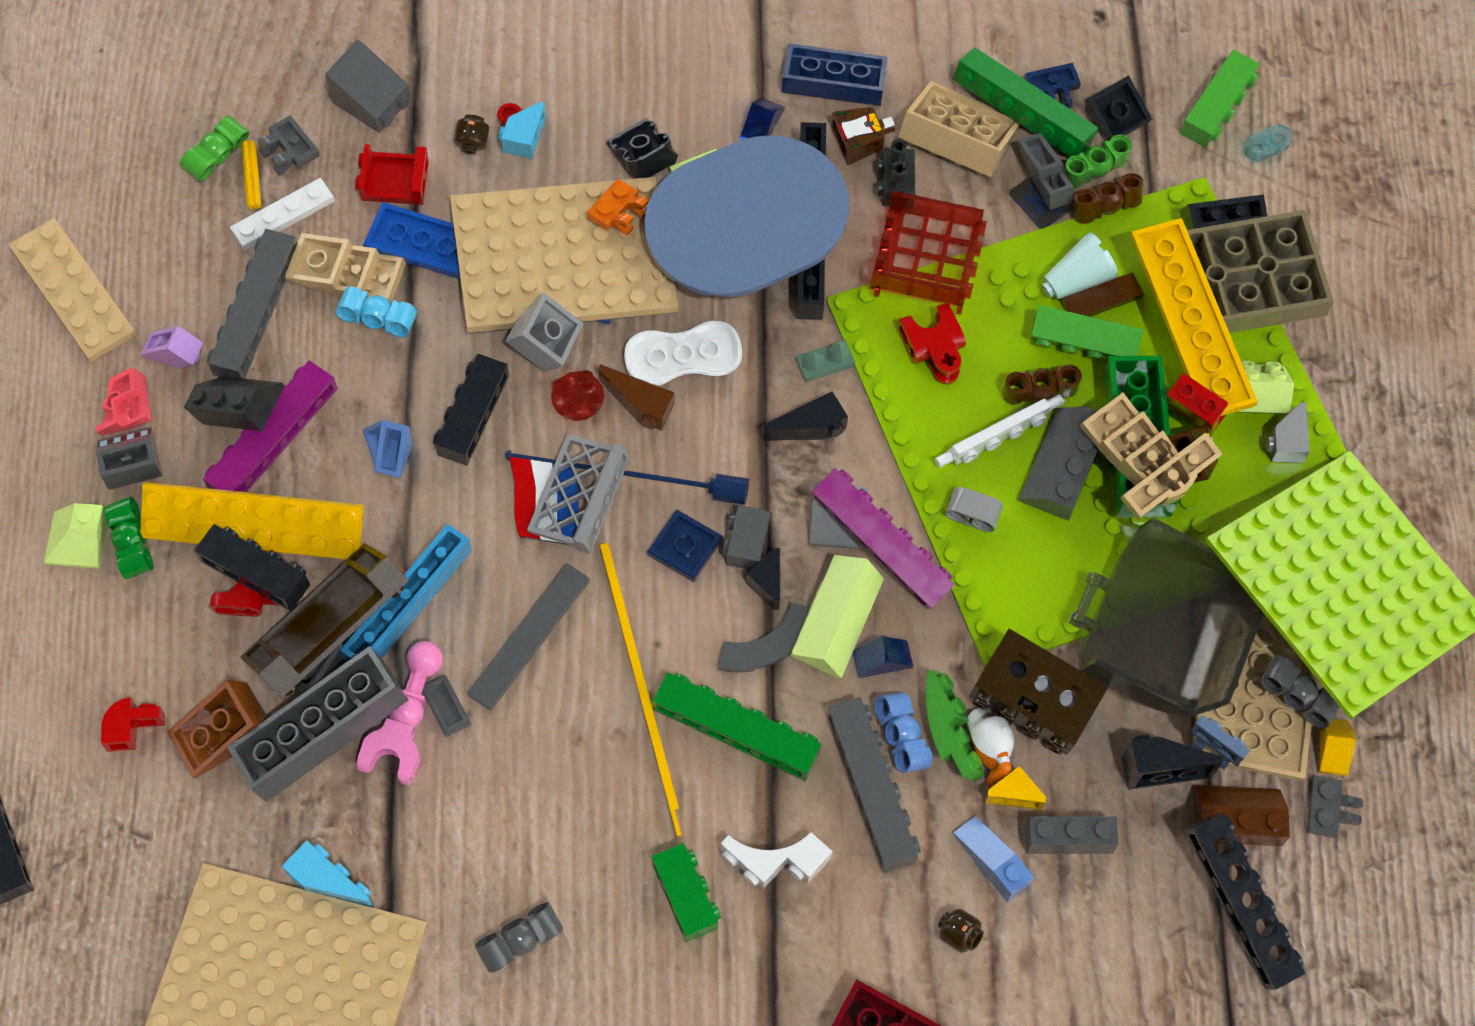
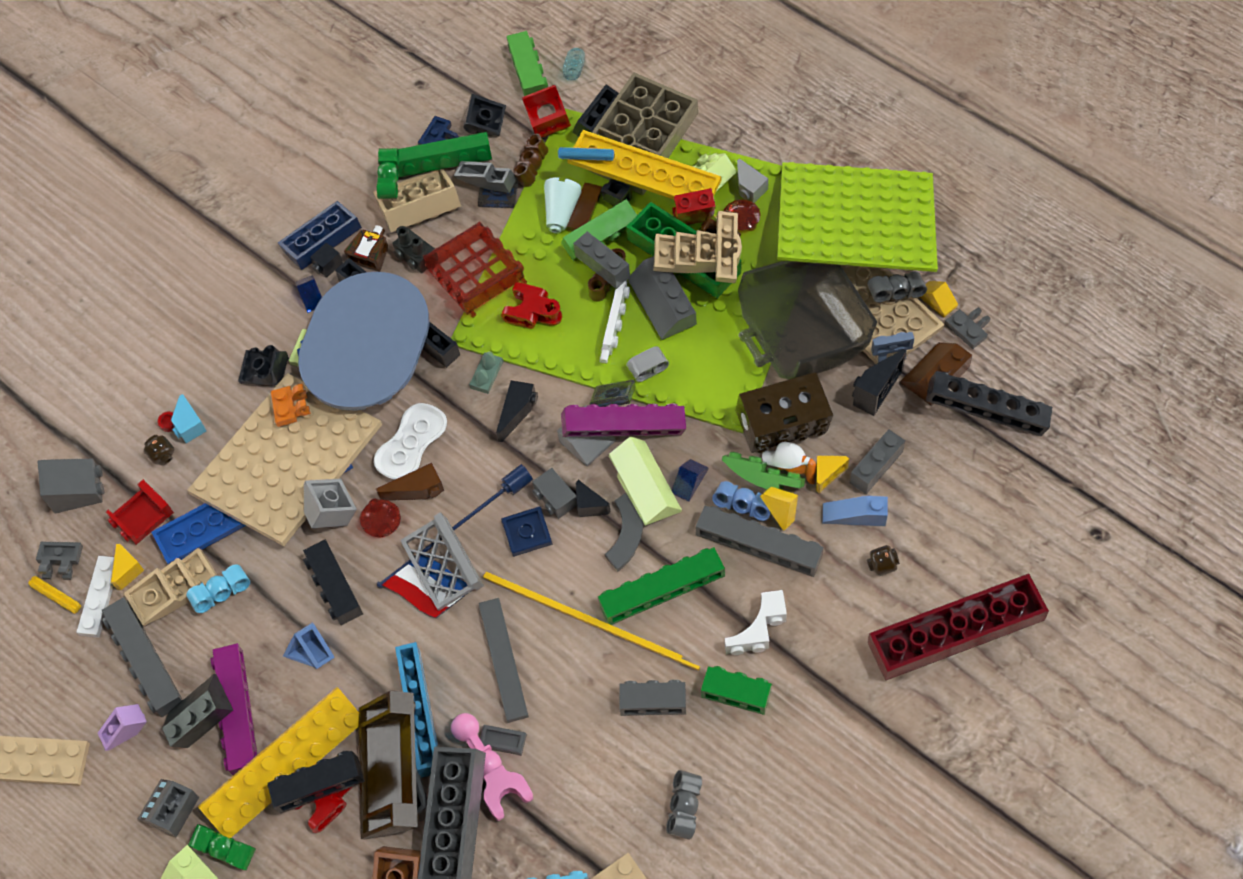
camera: 40 degrees left, 5 degrees down
coral slope [96,367,152,435] -> none
bright green piece [179,115,249,182] -> none
bright green piece [1064,135,1132,189] -> none
none -> yellow slope [111,544,144,590]
none -> black brick [310,243,343,277]
none -> green piece [377,148,399,199]
none -> red panel [522,85,571,137]
none -> dark azure axle [558,147,614,160]
none -> dark grey brick [573,231,630,289]
none -> clear smoke tile [589,380,636,407]
none -> black brick [601,178,632,206]
none -> dark grey brick [619,680,686,716]
none -> clear red dish [724,199,761,231]
none -> yellow slope [760,487,798,531]

